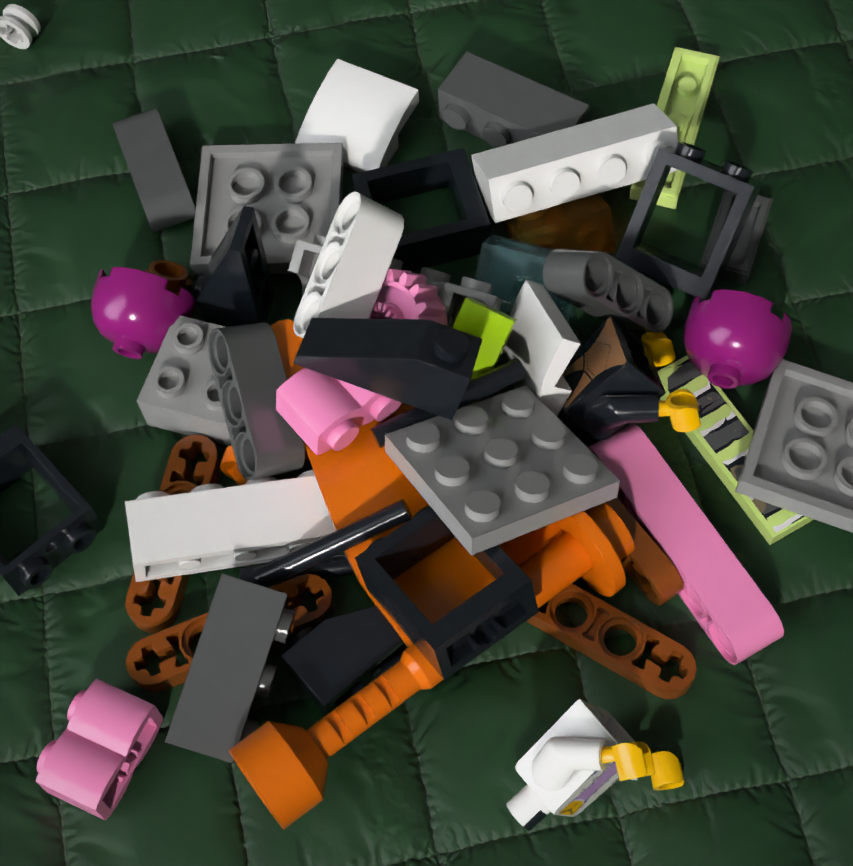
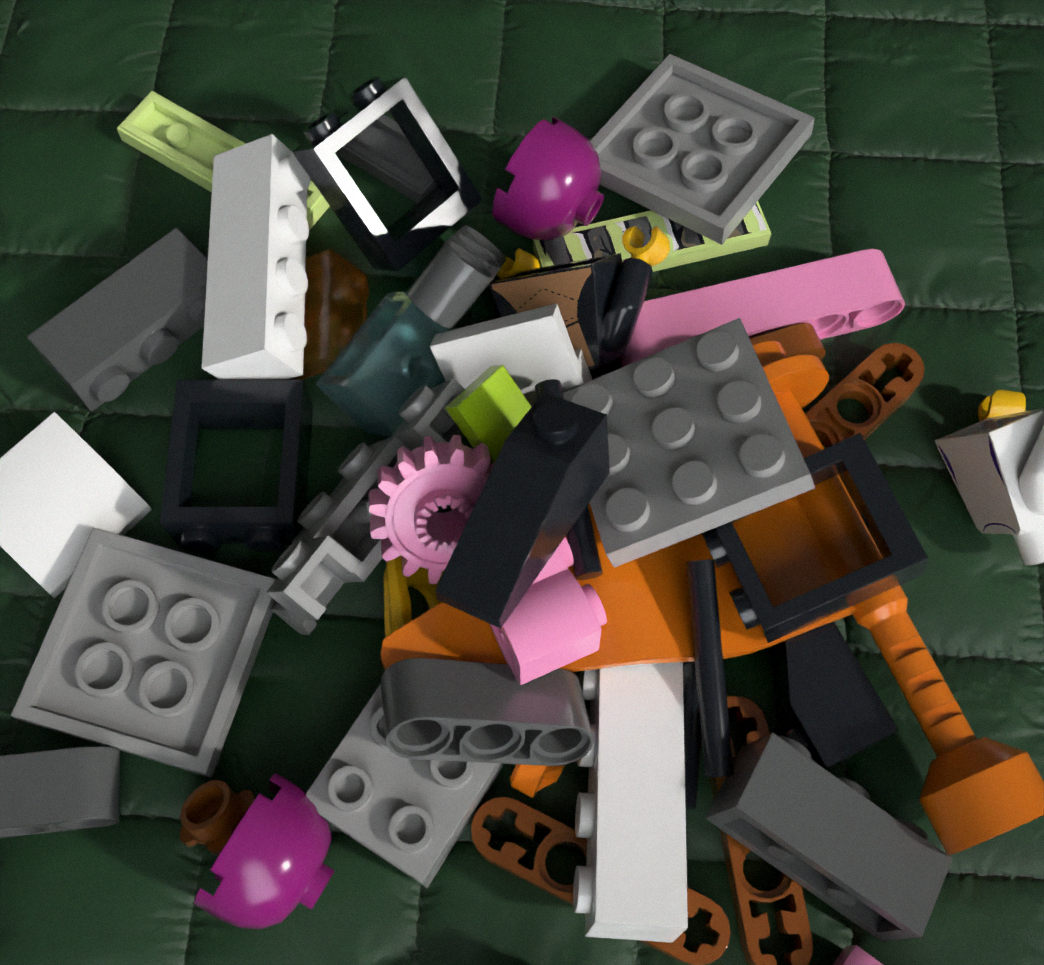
camera: 80 degrees left, 5 degrees up
black slope [194,206,275,327] -> none
white beam [293,191,404,338] -> none

